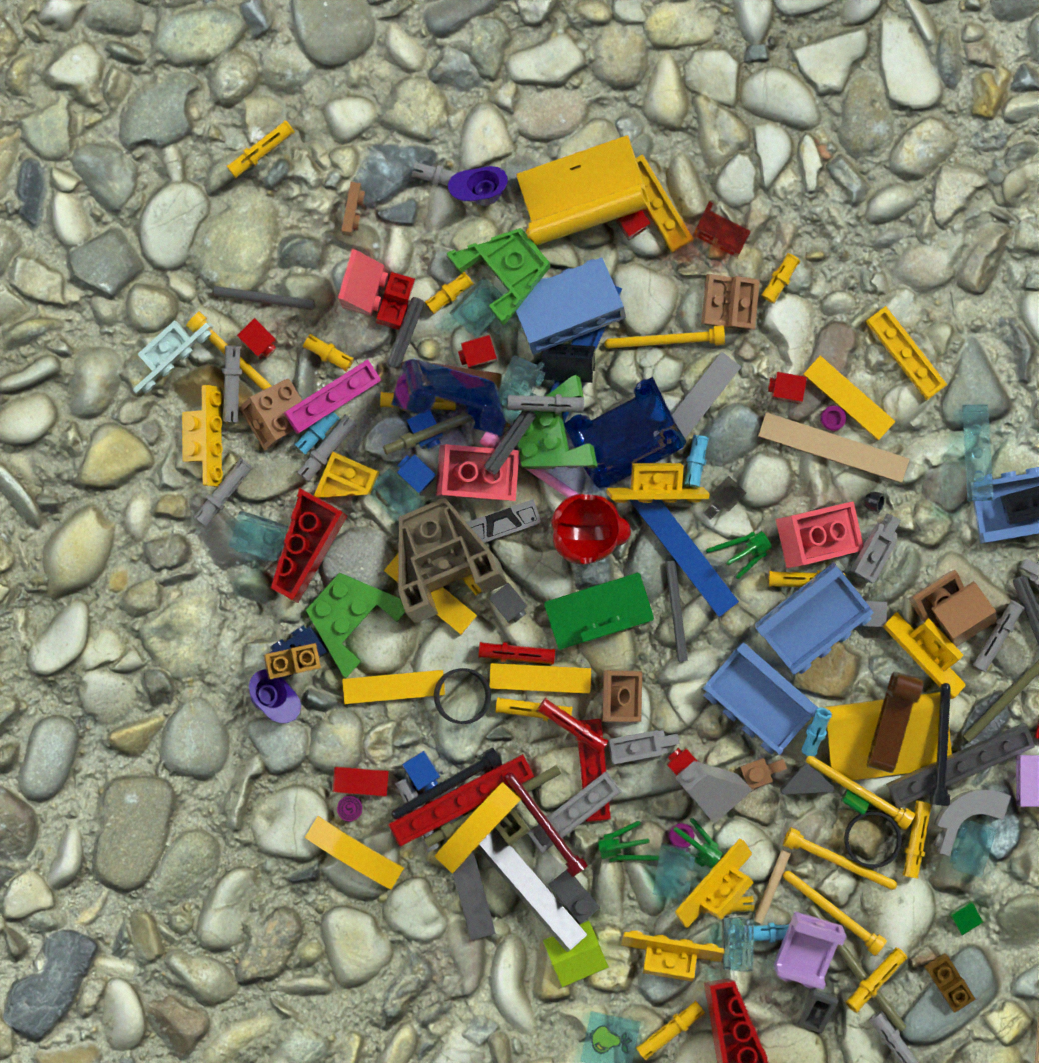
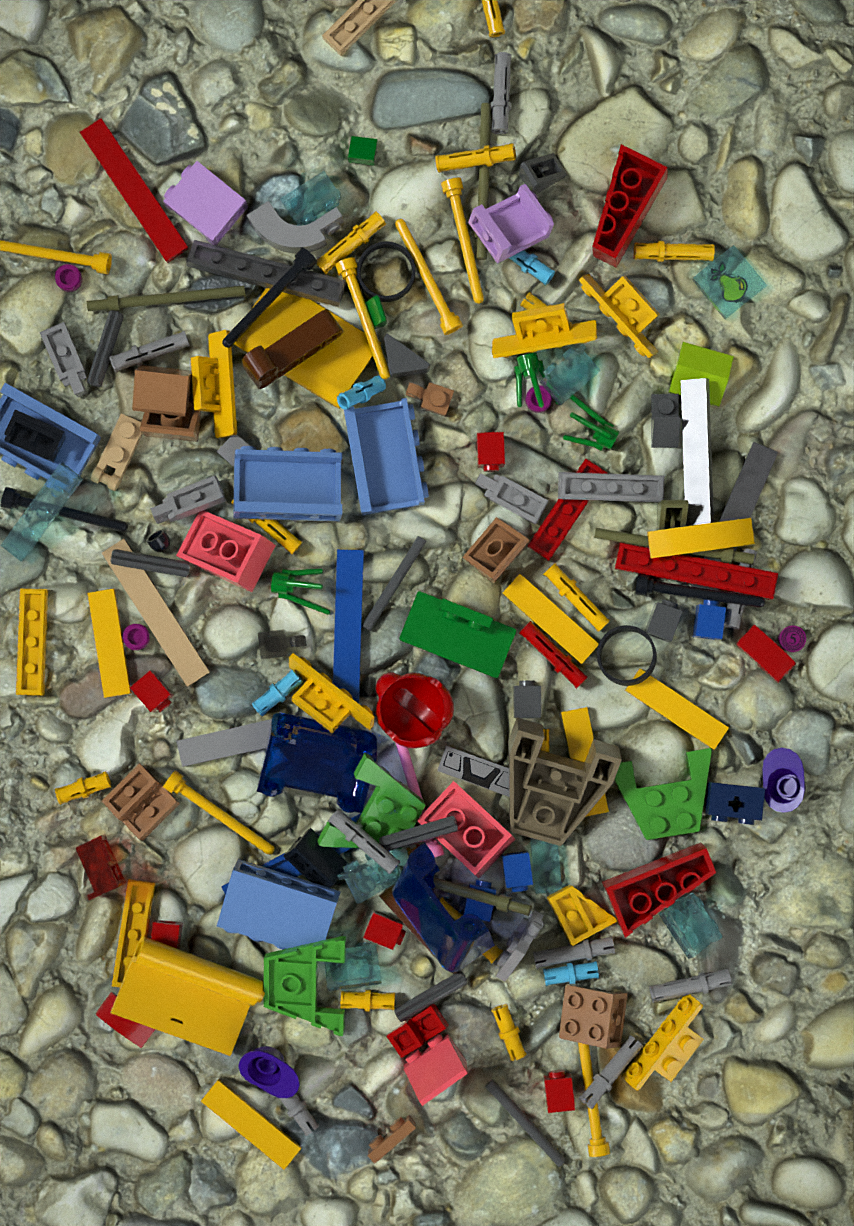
camera: 140 degrees left, 0 degrees up
light aqua bracket [133,321,214,394] -> none
pearl gold slope [263,643,321,680] -> none
dark pink plate [284,359,381,434] -> none
yellow slope [305,816,404,890] -> none
dark red piece [505,772,588,878] -> none
red pin [537,698,608,754] -> none
light grey slope [675,761,752,824] -> none
clear light blue bracket [723,917,754,972] -> none
tan bar [753,850,791,924] -> none
pearl gold slope [924,953,976,1013] -> none
none -> black piece [1,487,128,532]
none -> tan plate [91,413,143,491]
none -> red slope [95,992,156,1048]
none -> dark grey axle [110,549,190,577]
none -> yellow tile [201,1079,302,1170]
none -> light grey plate [496,910,544,982]
none -> dark grey brick [645,600,683,642]

